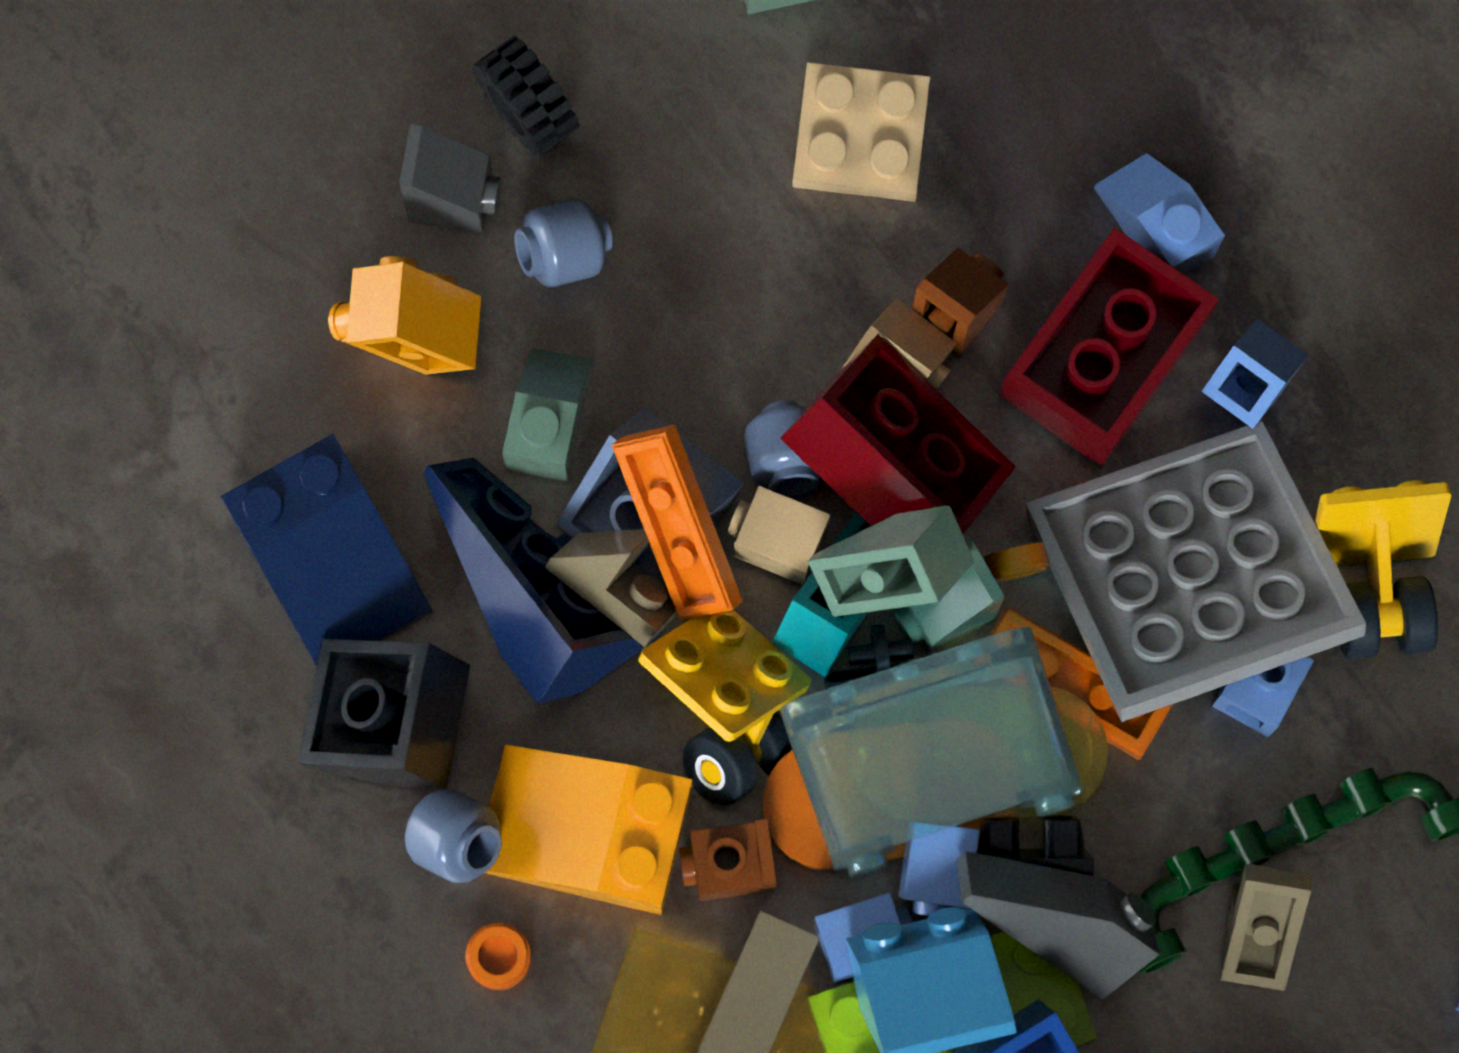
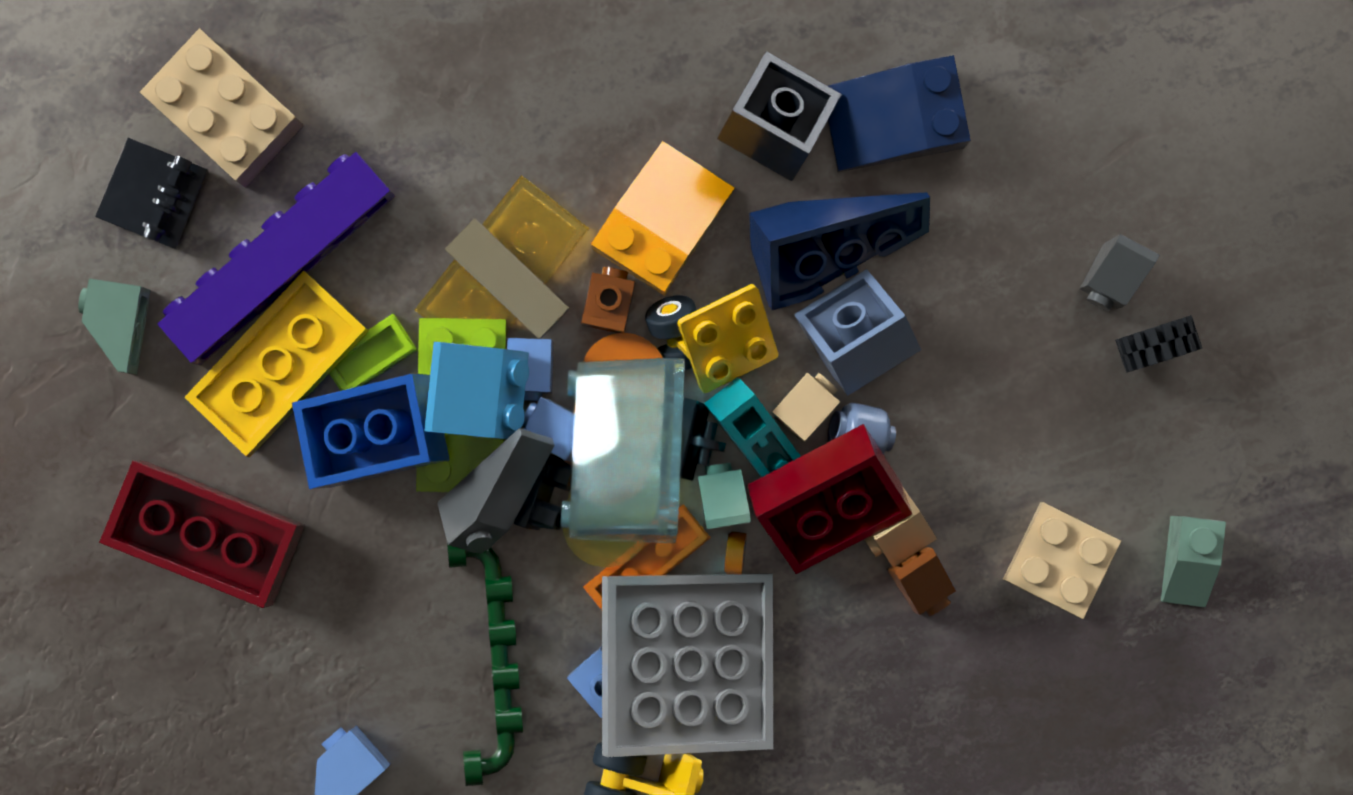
camera: 110 degrees right, 10 degrees up
light orange brick [328,256,481,375] -> none
sand blue head [405,789,502,883] -> none
orange tile [465,923,532,990] -> none
sand green slope [502,348,594,482] -> none
sand blue head [515,198,613,288] -> none
dark tan slope [545,529,677,647] -> none
orange tile [612,424,743,620] -> none
sand green slope [808,505,974,617] -> none
dark red brick [999,227,1219,468] -> none
medium blue slope [1094,153,1225,275] -> none
medium blue brick [1201,318,1309,429] -> none
dark tan slope [1221,864,1311,991] -> none

